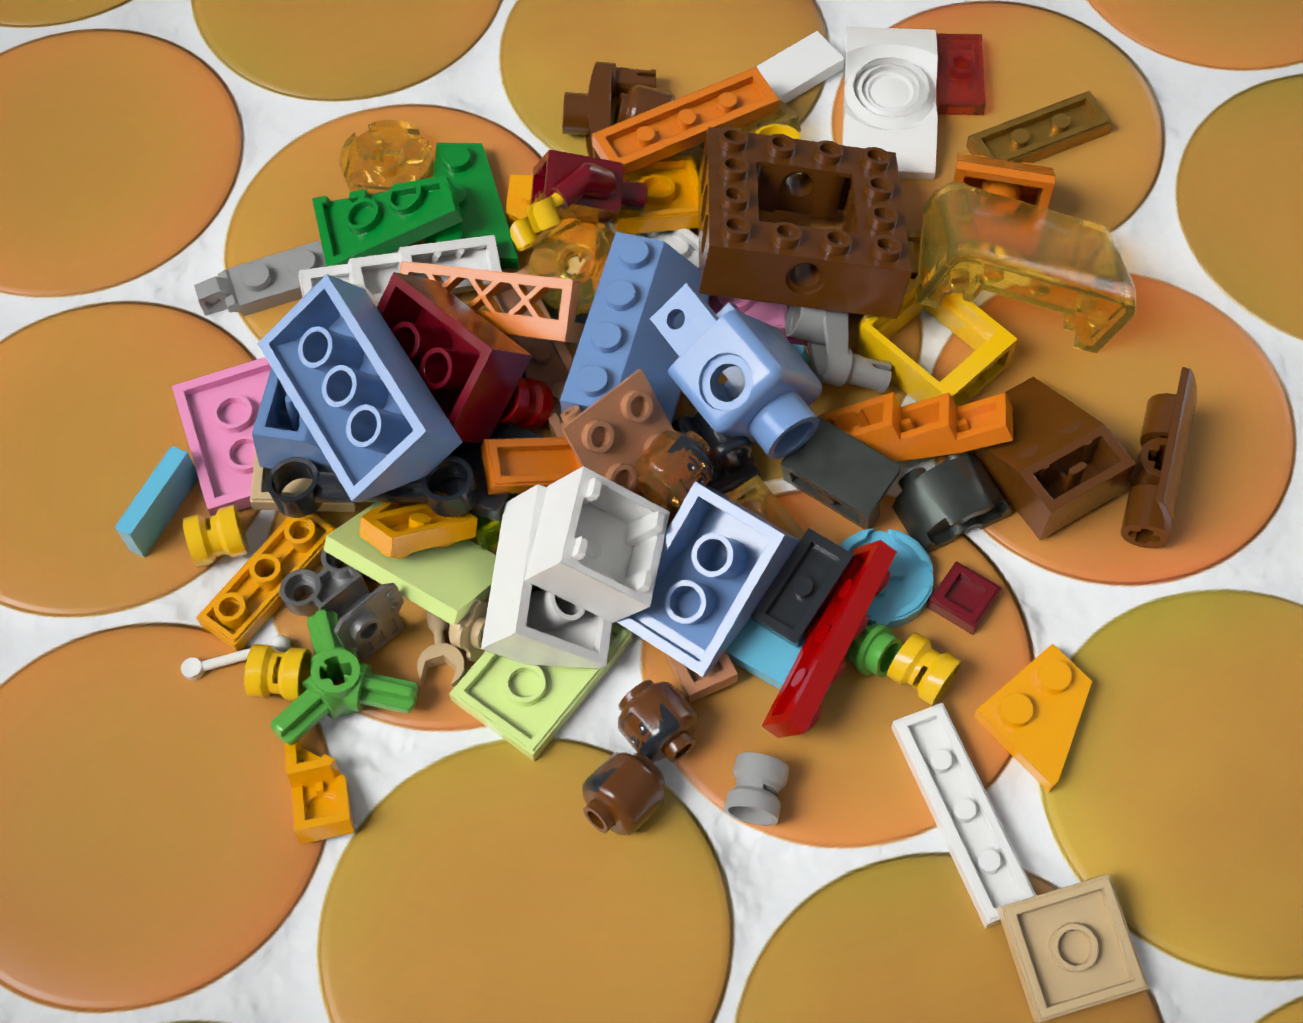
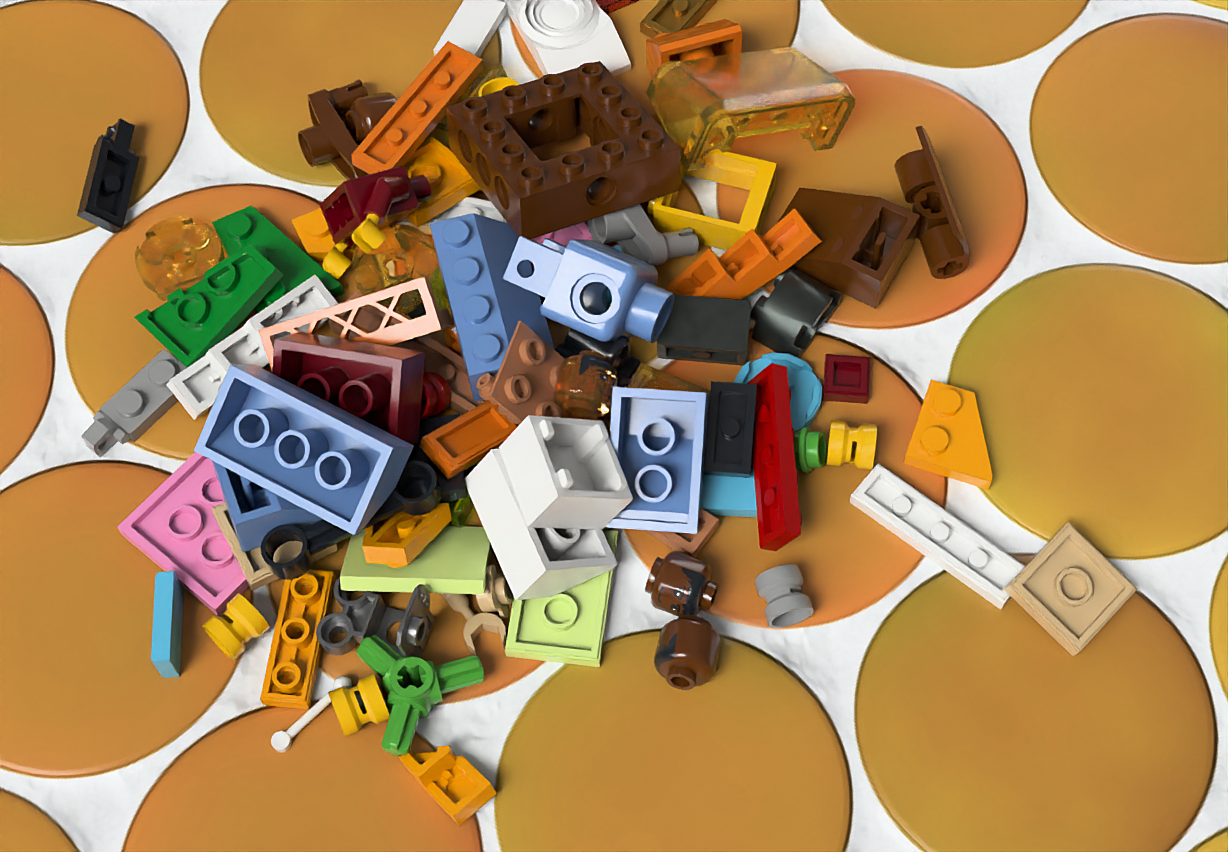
camera: 30 degrees left, 0 degrees up
none -> black hinge [77,118,139,234]

